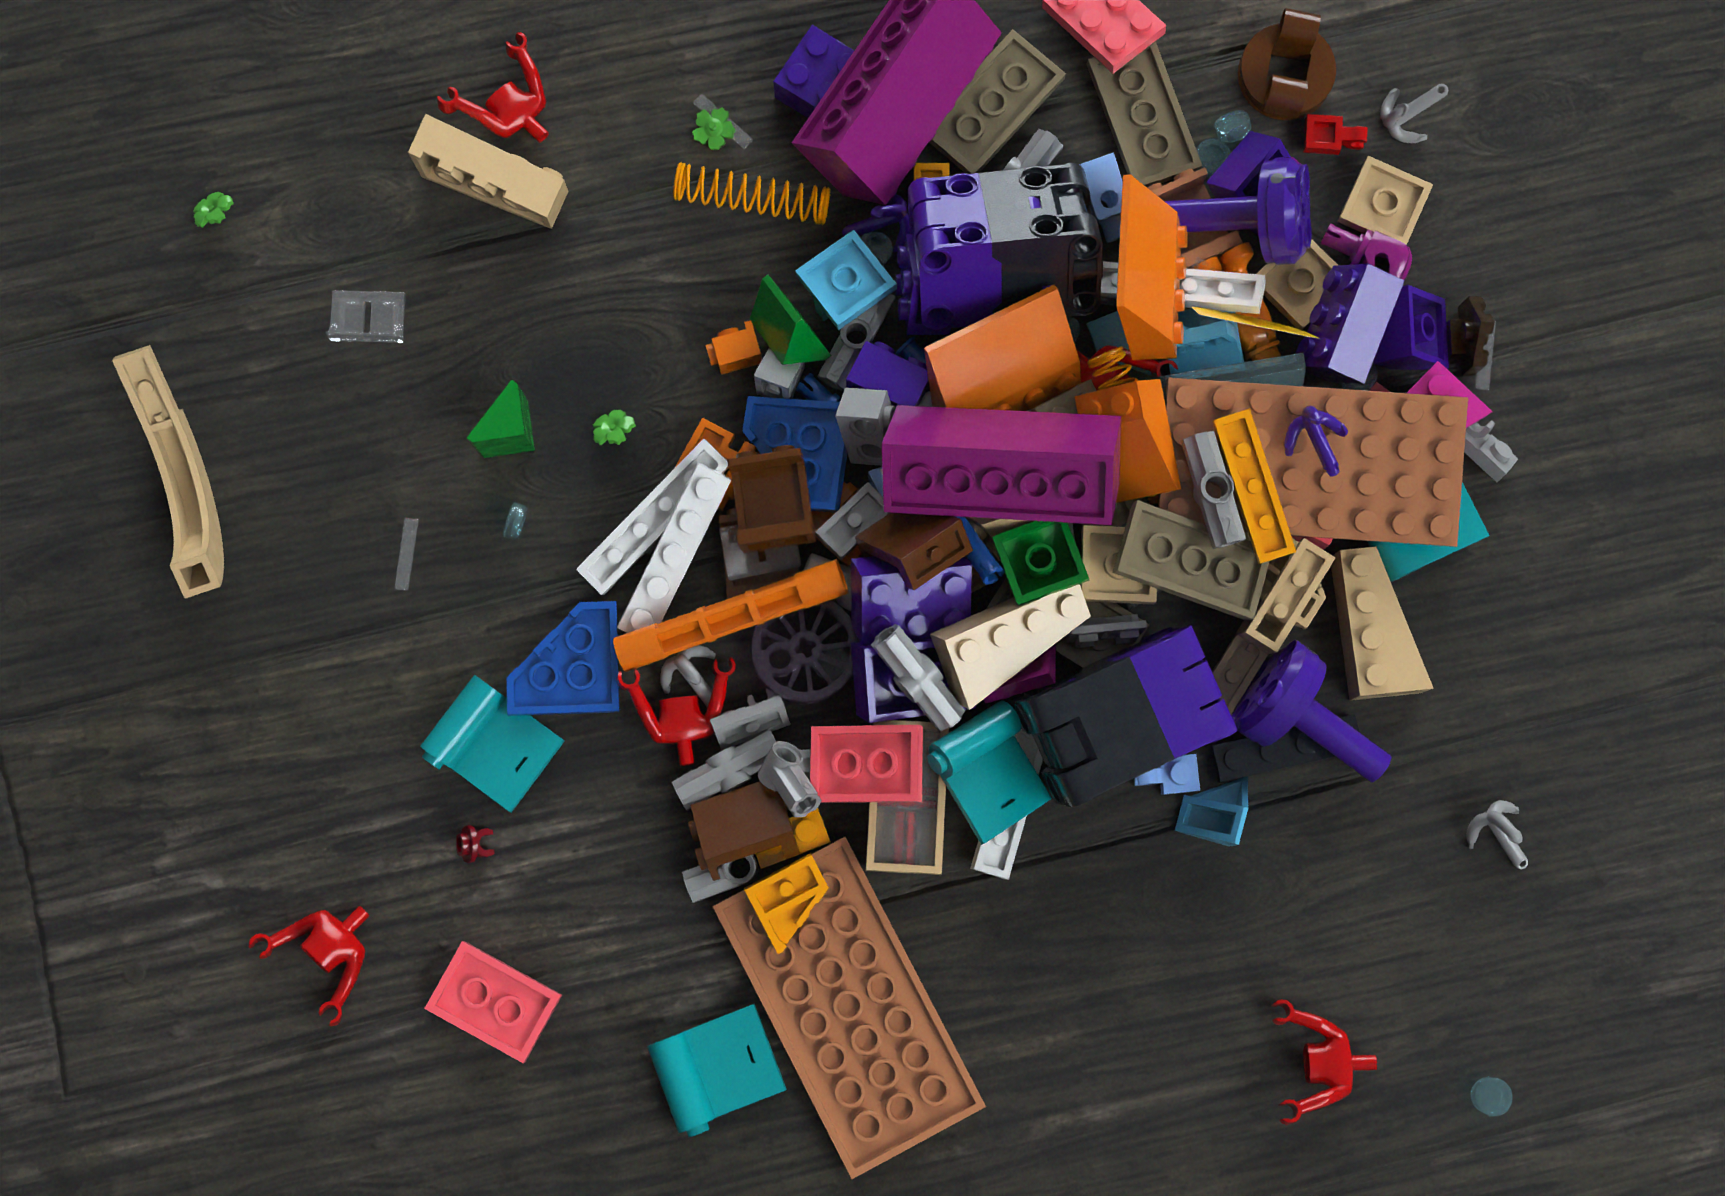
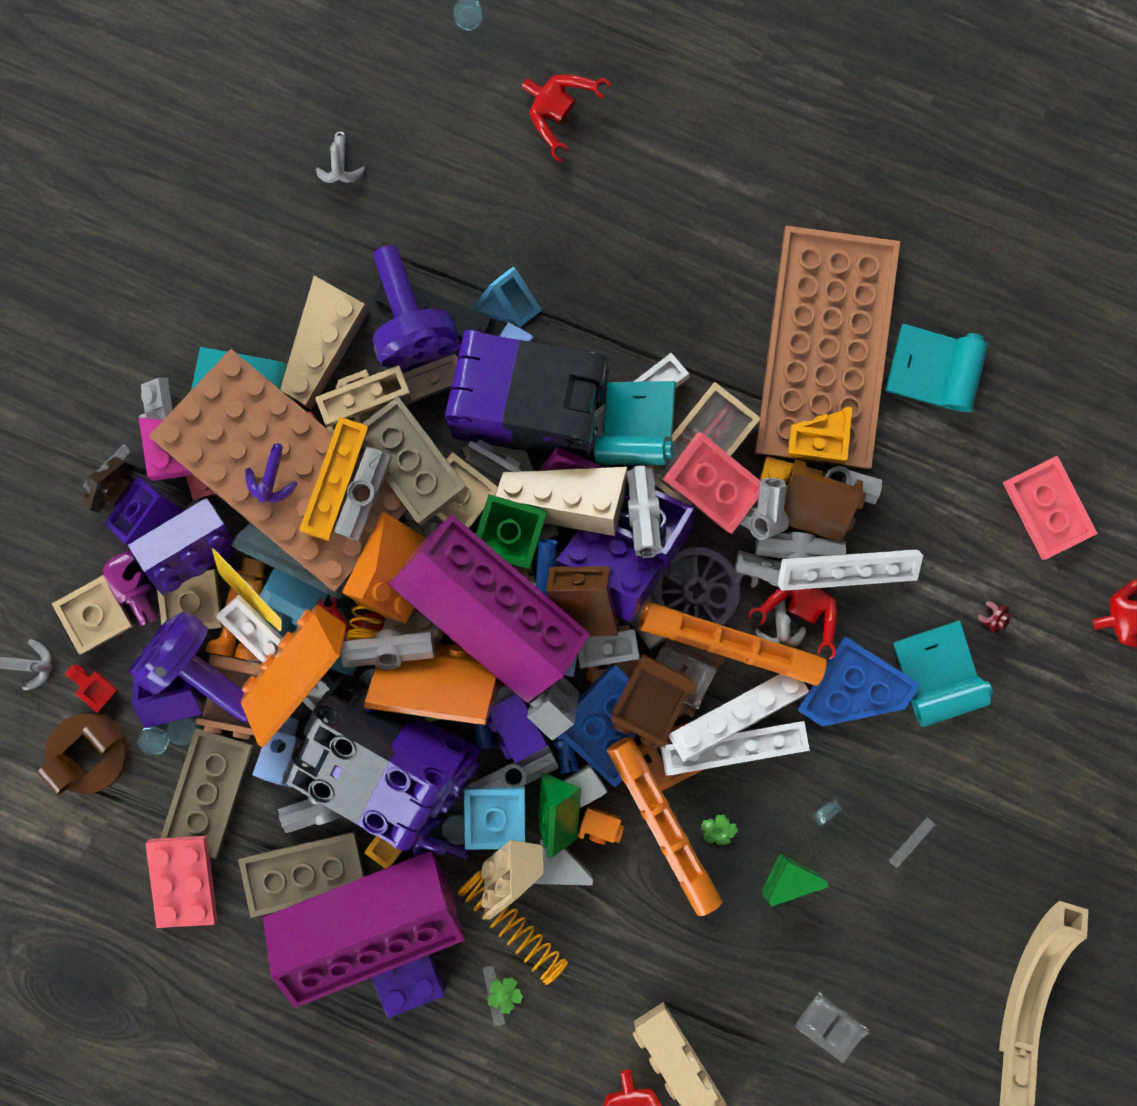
camera: 140 degrees left, 5 degrees up
none -> light grey piece [341,629,435,670]
none -> tan slope [481,840,544,920]
none -> light grey slope [534,839,593,885]
none -> orange piece [606,736,723,916]
none -> white plate [778,550,923,591]

